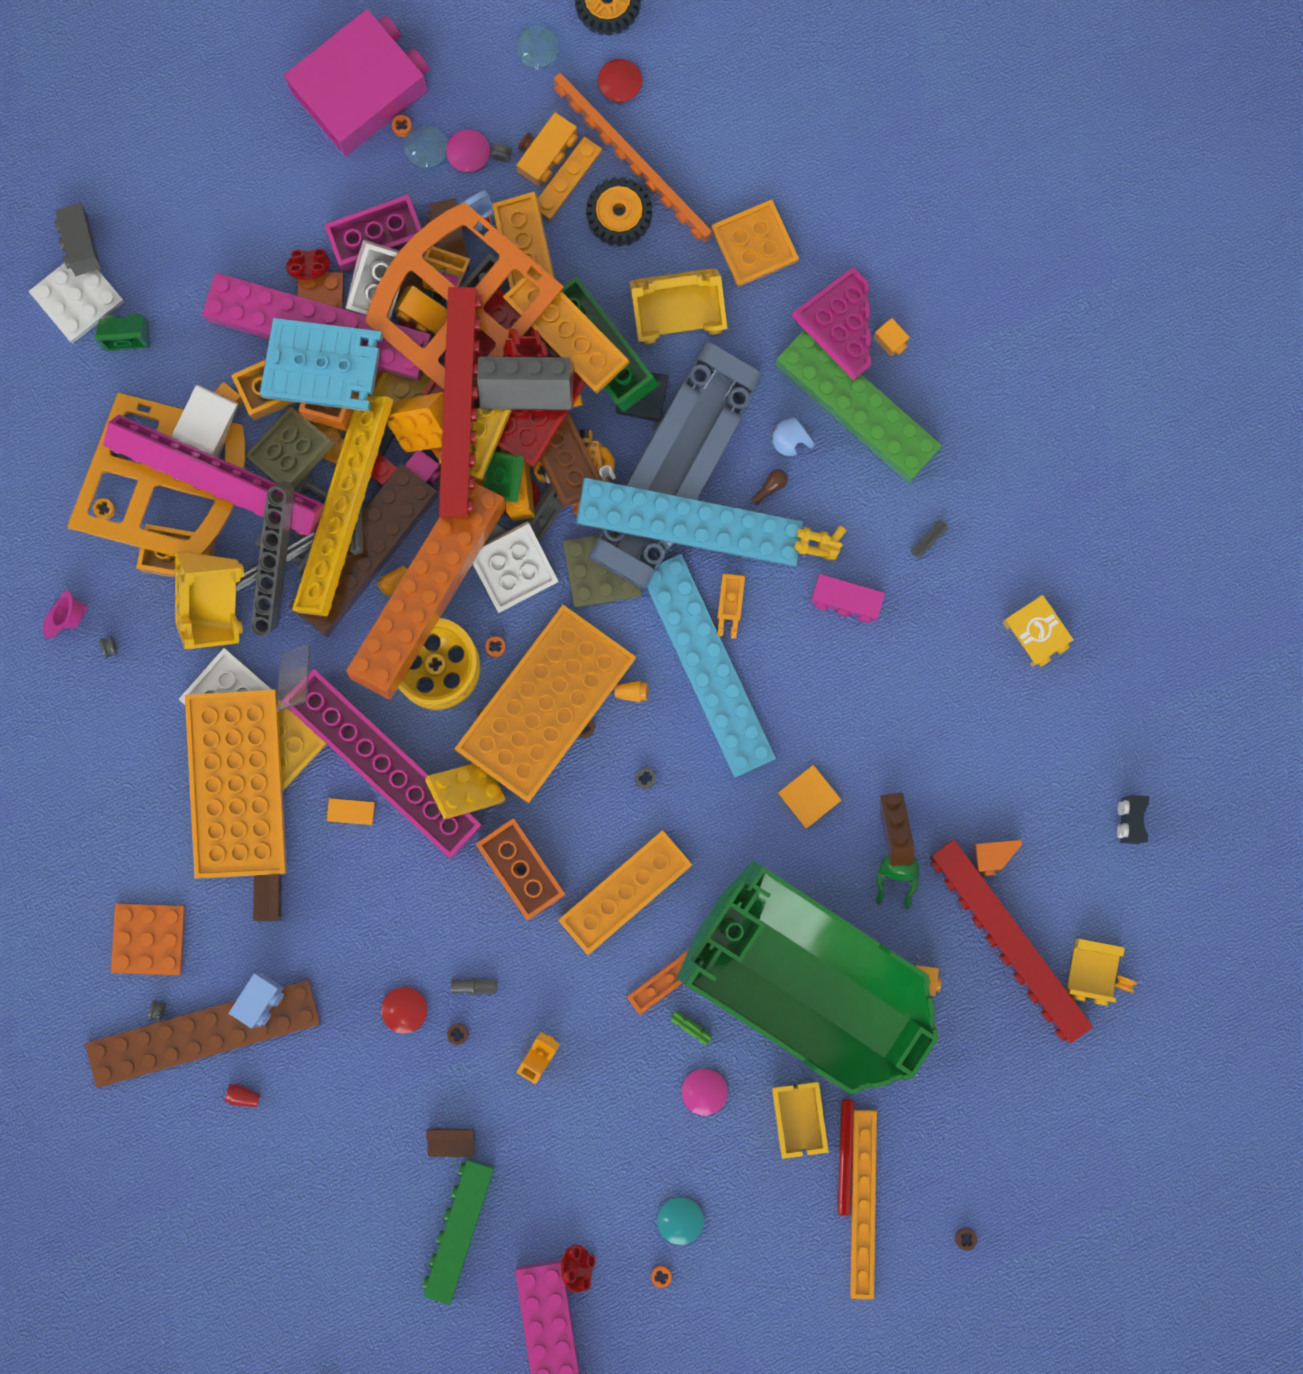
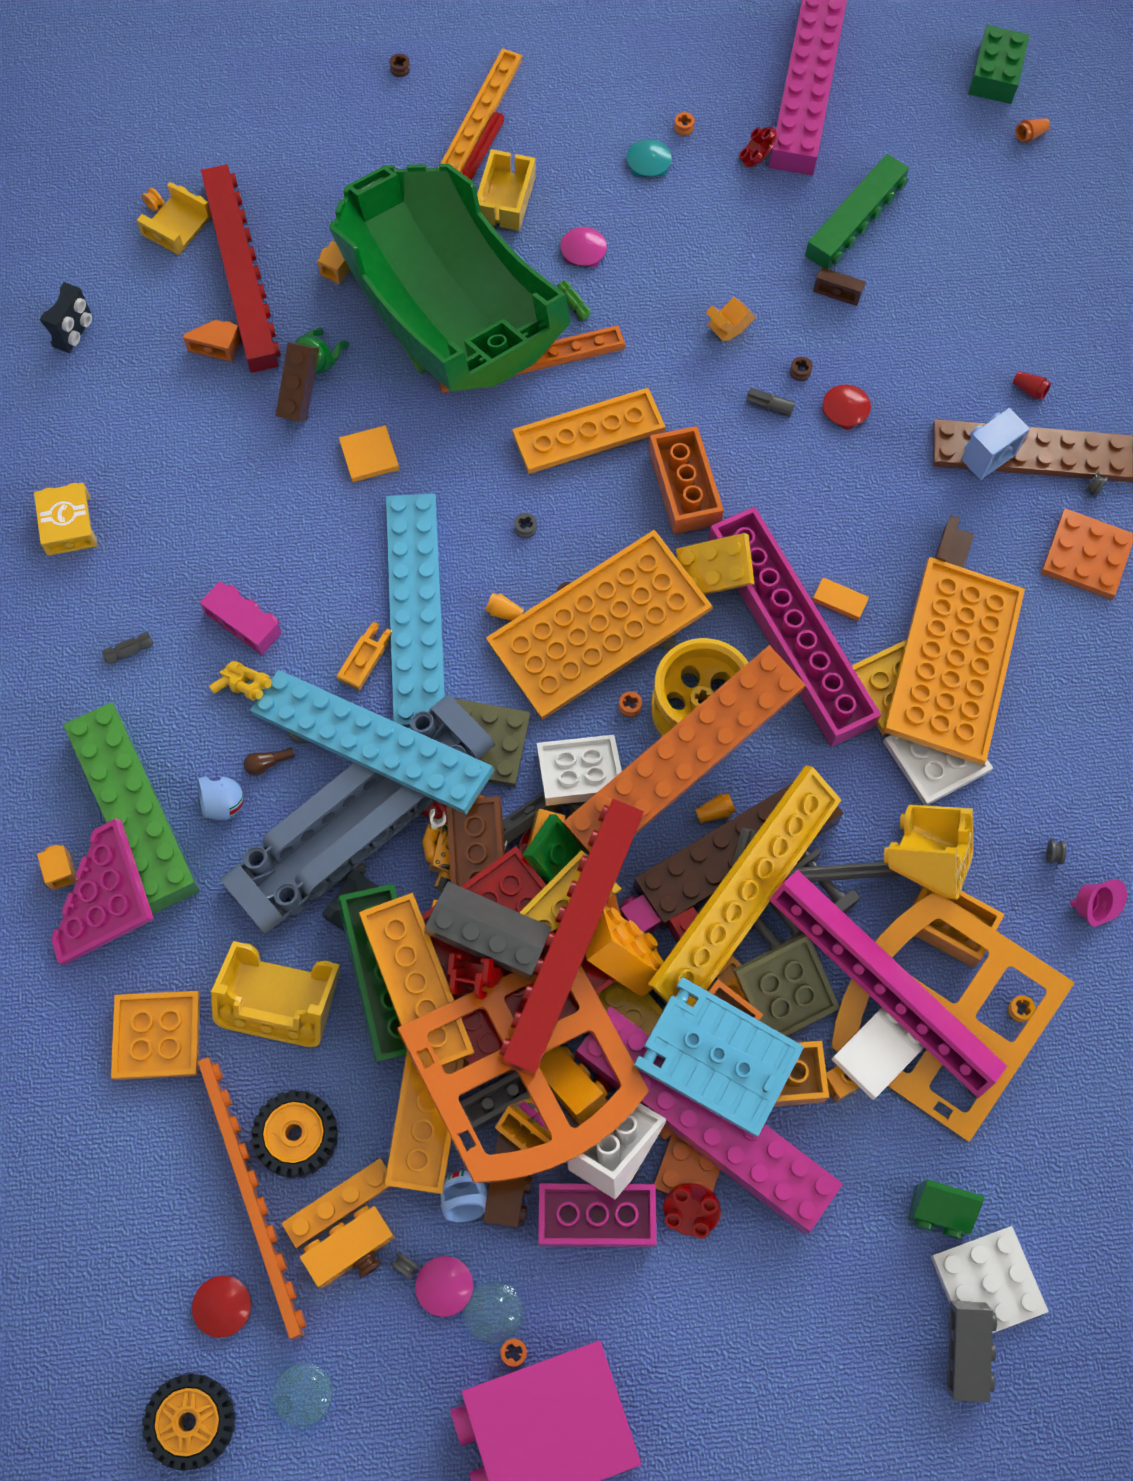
camera: 160 degrees left, 15 degrees down
dark grey beam [251,481,294,636] -> none
clear piece [277,644,311,712] -> none

